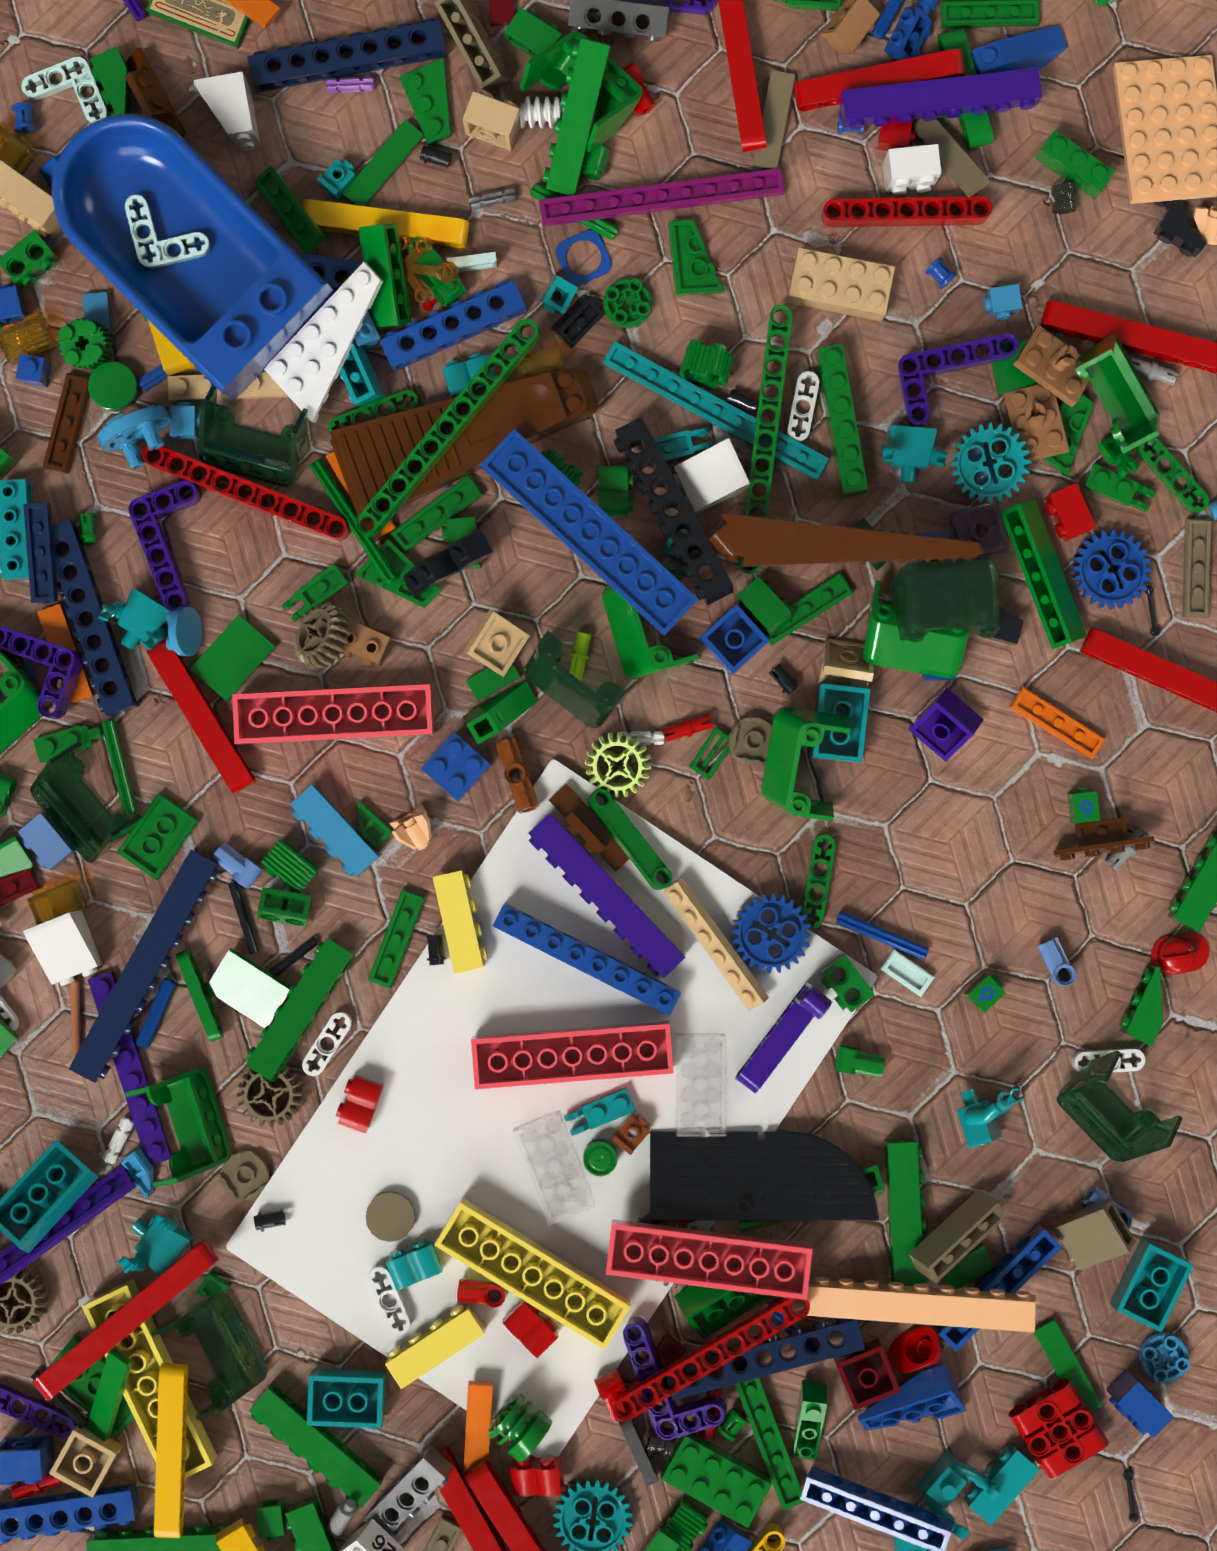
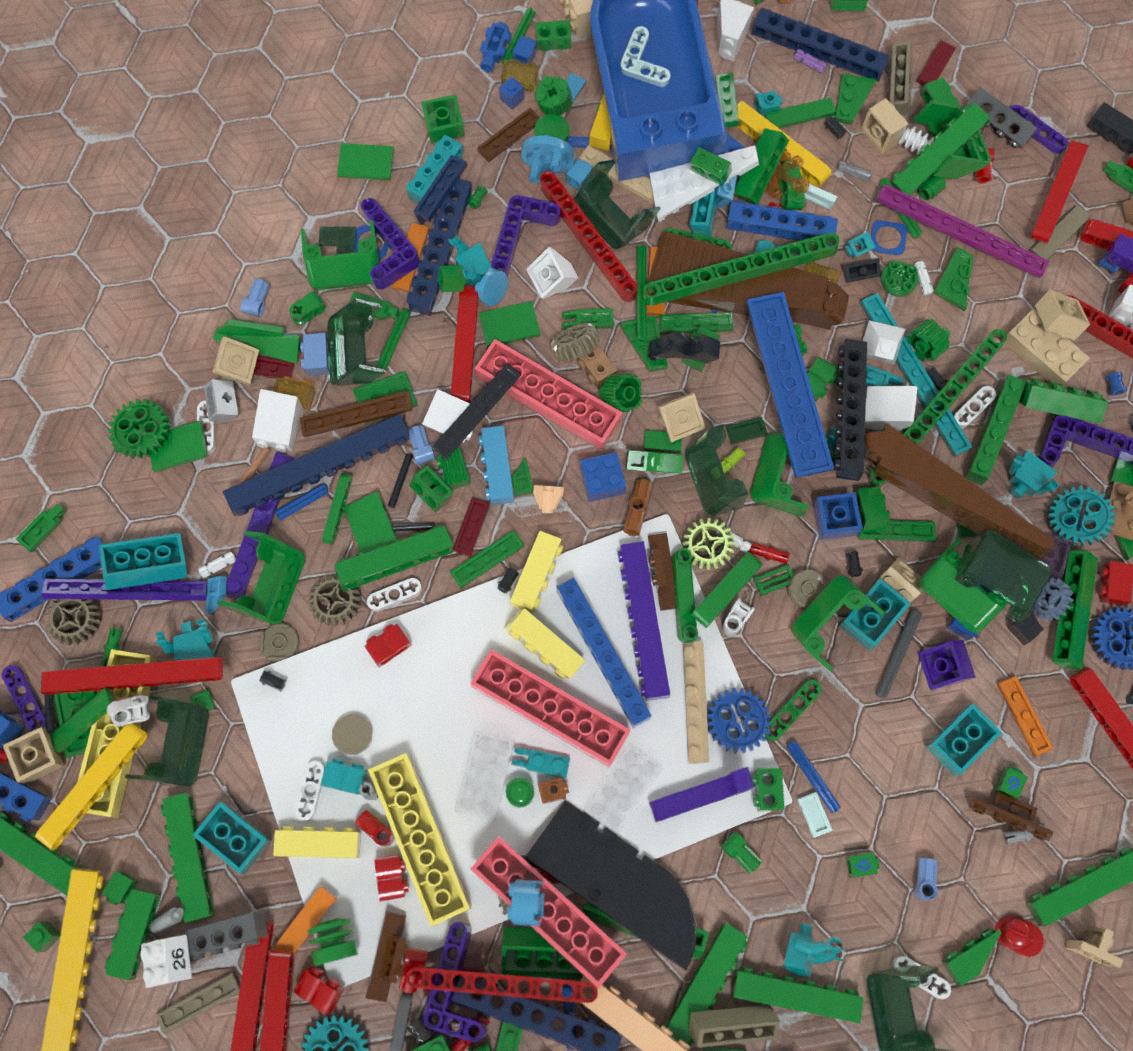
camera: 35 degrees right, 15 degrees down
none -> green pin [100,628,123,667]
none -> white piece [107,695,150,726]
none -> reddish brown plate [299,391,413,437]
none -> light grey axle [359,782,378,800]
none -> reddish brown bracket [365,912,408,1002]
none -> white brick [422,389,473,443]
none -> black tile [432,363,521,460]
none -> green brick [437,265,467,292]
none -> dark red tile [453,498,490,557]
none -> light yellow wedge [504,608,585,679]
none -> dark azure brick [507,880,544,926]
none -> white slope [526,247,578,299]
none -> green brick [599,373,643,412]
none -> green brick [690,147,732,186]
none -> green beam [691,552,763,628]
none -> white piece [722,598,755,636]
none -> dark green tile [725,417,768,445]
none -> green brick [731,967,864,1024]
none -> white slope [863,320,905,365]
none -> dark grey axle [876,609,922,699]
none -> white axle [914,261,934,296]
none -> teal brick [926,703,1002,777]
none -> green brick [1019,377,1108,424]
none -> sand blue gear [1032,578,1073,621]
none -> tan brick [1035,289,1090,340]

